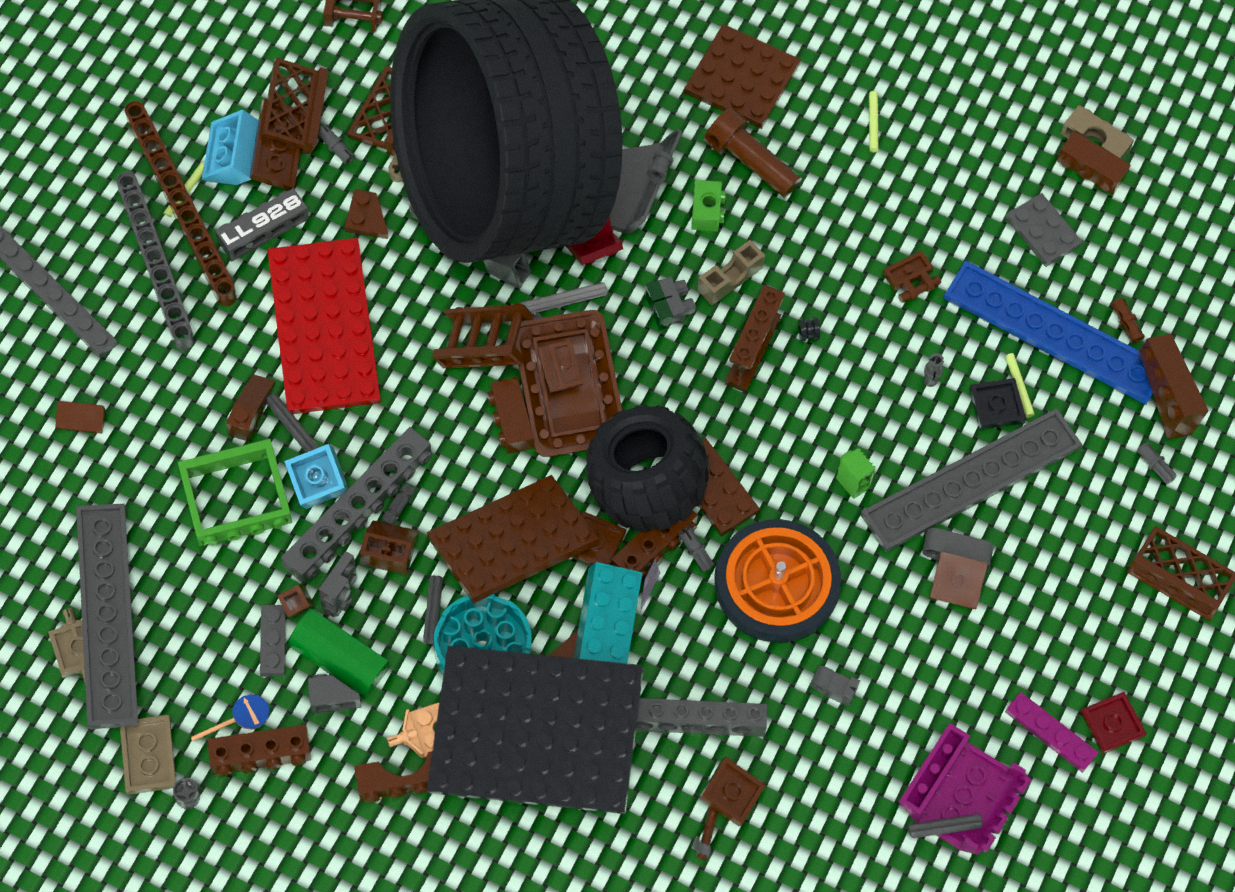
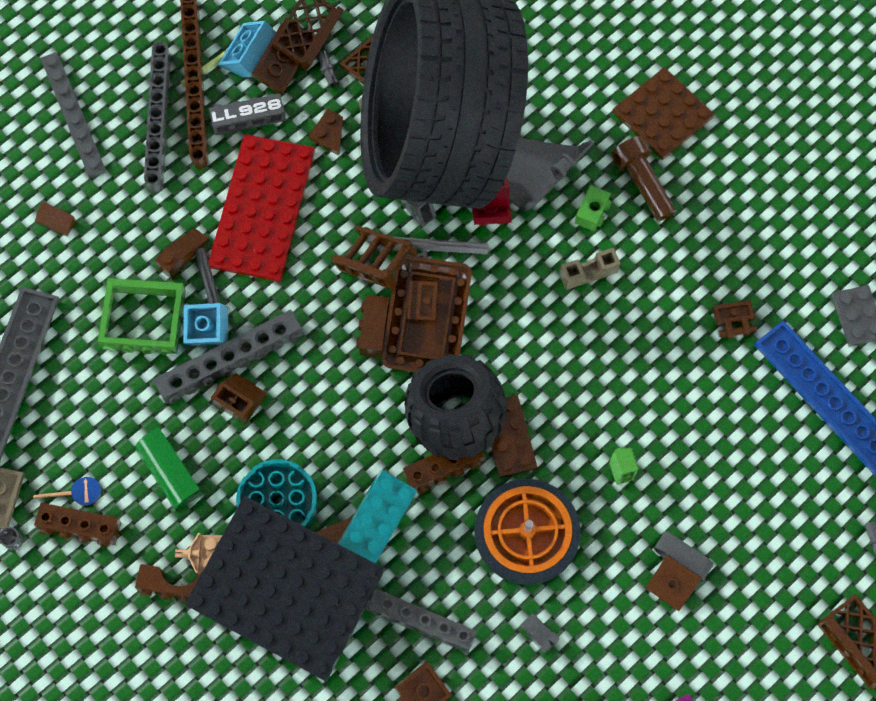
camera: 25 degrees right, 5 degrees up
dark grey plate [260,605,286,677] -> none
reddish brown brick [277,584,315,617] -> none
dark grey slope [308,674,361,714] -> none
dark grey plate [319,551,357,617] -> none
dark grey axle [382,483,414,525] -> none
dark grey axle [423,575,443,644] -> none
reddish brown plate [427,475,599,604] -> none
reddish brown plate [572,511,627,566] -> none
clear purple sticker [640,560,661,613] -> none
hips [644,277,696,331] -> none
dark grey axle [678,526,714,572] -> none
reddish brown fence [725,285,785,393] -> none
black wheel [798,317,820,341] -> none
dark grey plate [861,408,1083,553] -> none
yellowish green bar [869,91,878,152] -> none
dark grey pin [923,353,944,387] -> none
black plate [969,378,1026,430] -> none
yellowish green bar [1005,353,1035,418] -> none

